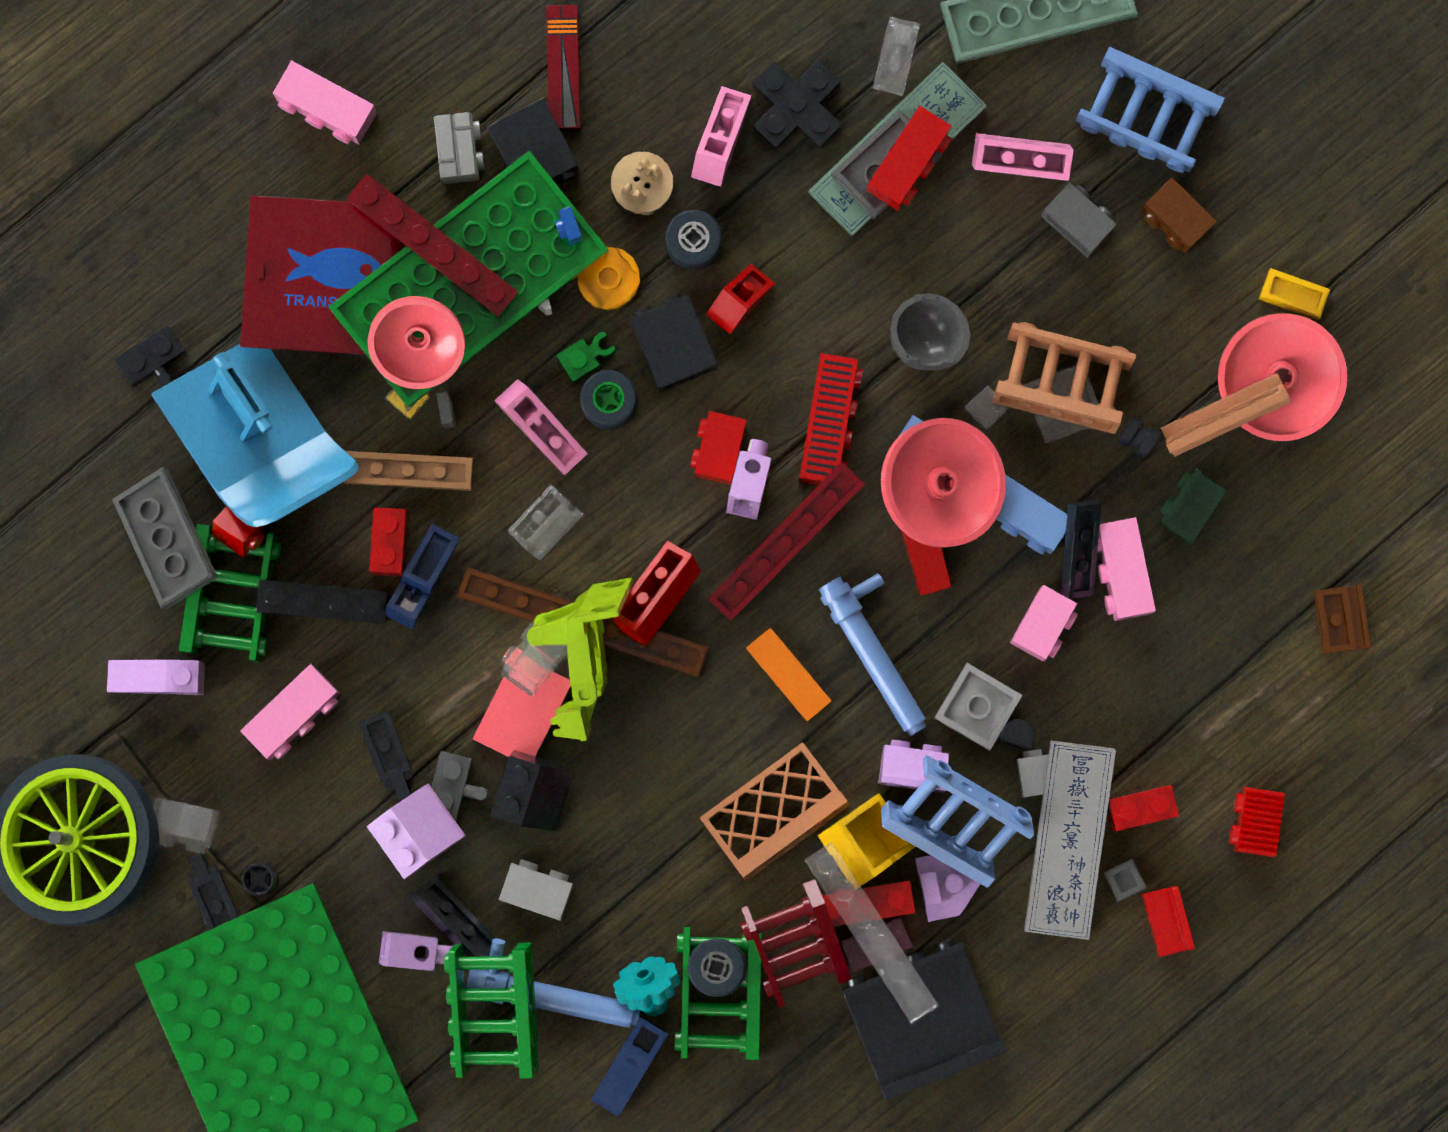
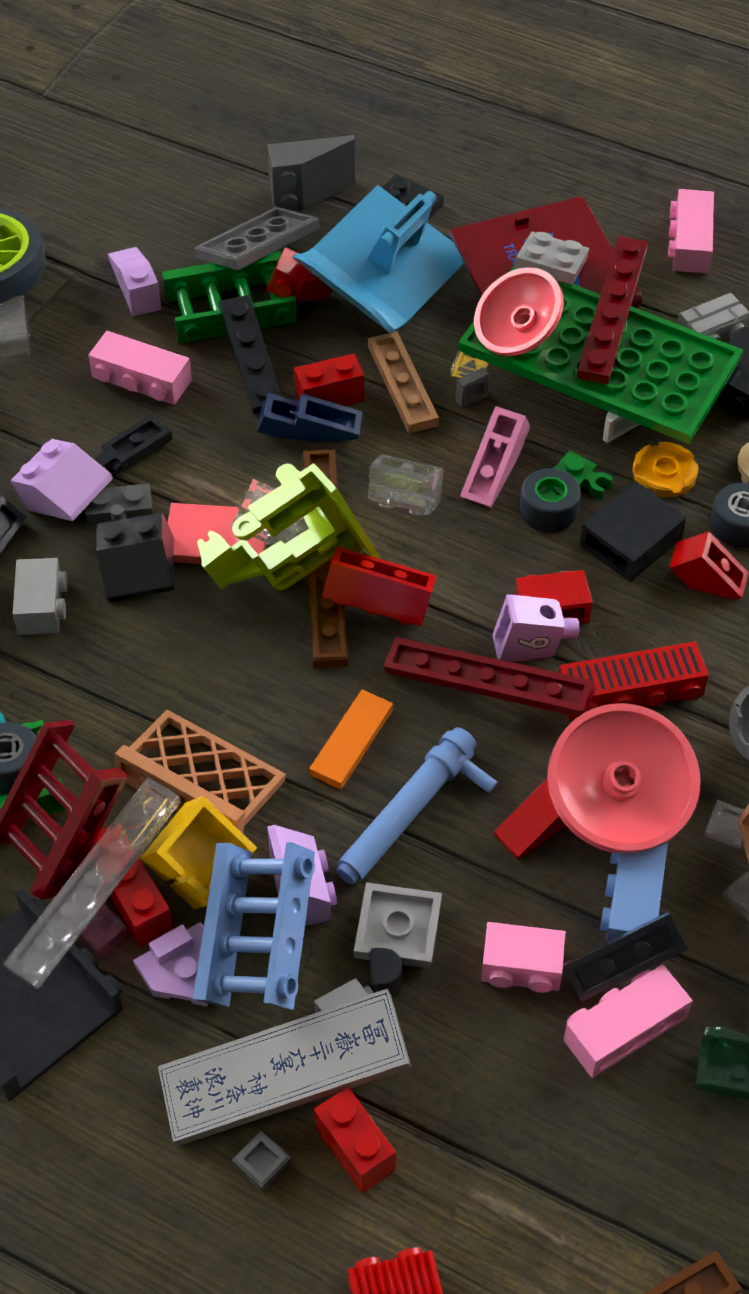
camera: 70 degrees right, 30 degrees down
blue plate [555,206,582,246] -> none
red panel [1142,886,1195,957] -> none
none -> dark grey slope [267,135,356,211]
none -> light grey plate [514,232,589,285]

